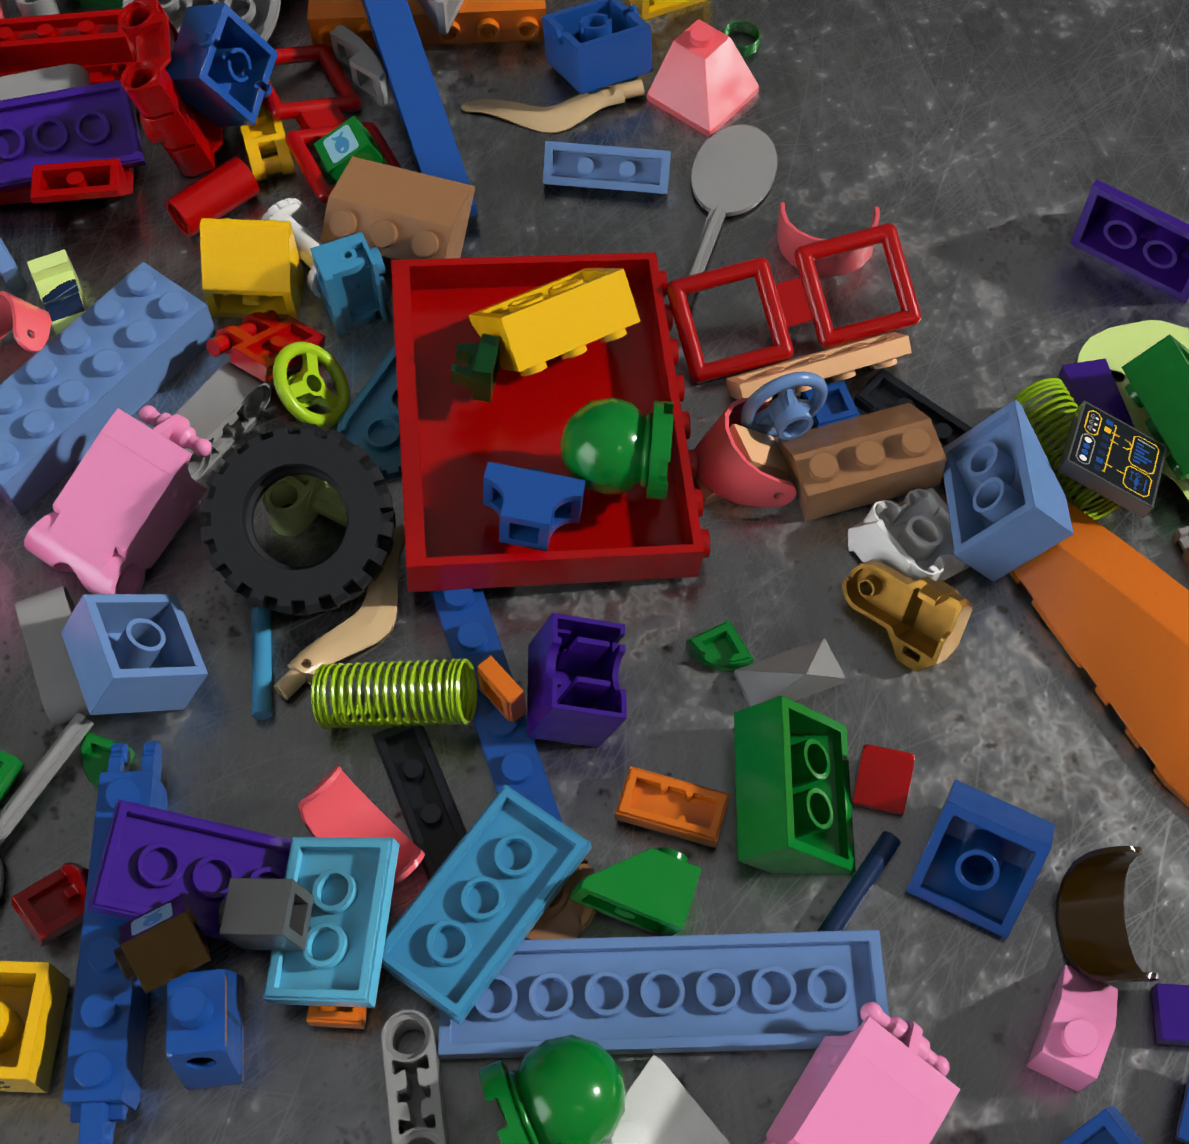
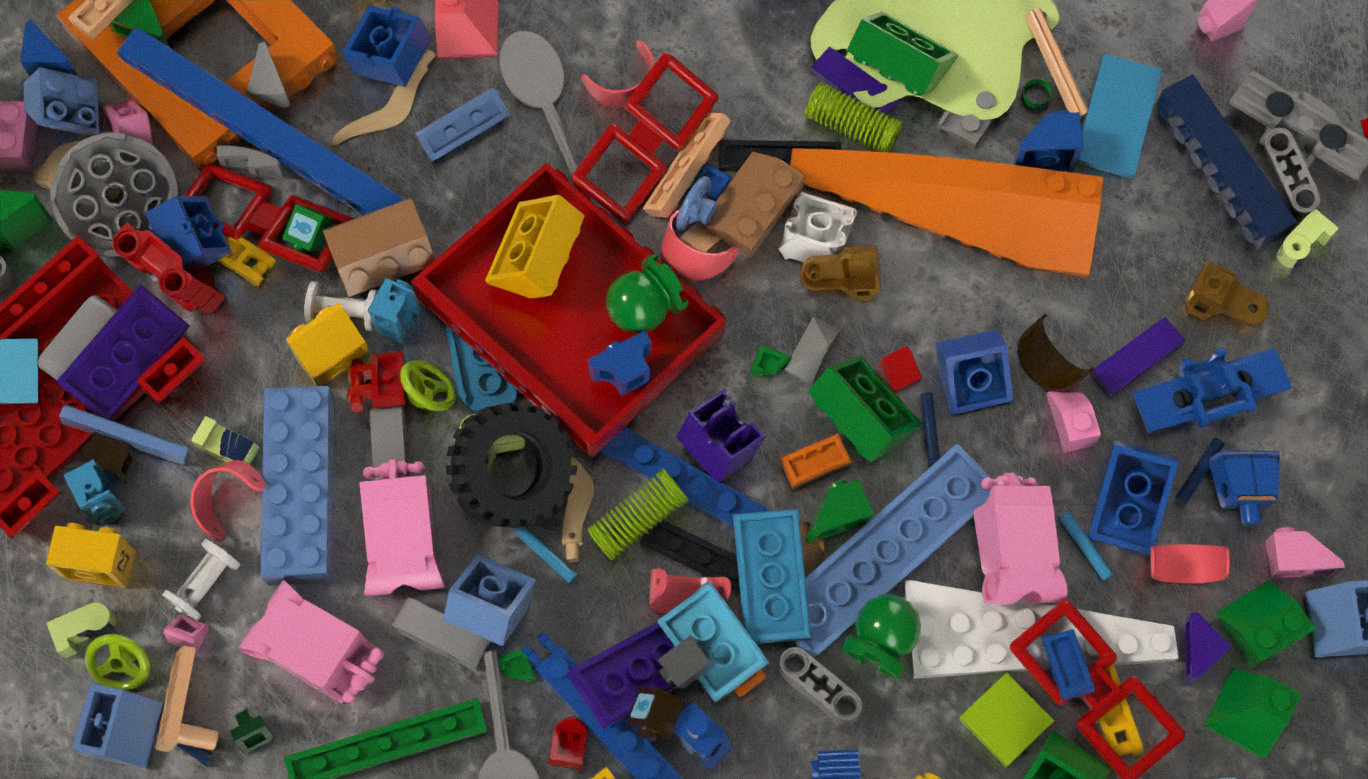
camera: 40 degrees left, 10 degrees up
red pin [165,157,260,238] -> none
dark green tile [451,334,501,403] -> none
orange tile [477,656,527,723] -> none
medium blue slope [943,399,1074,582] -> none
tile [1058,400,1168,518] -> none

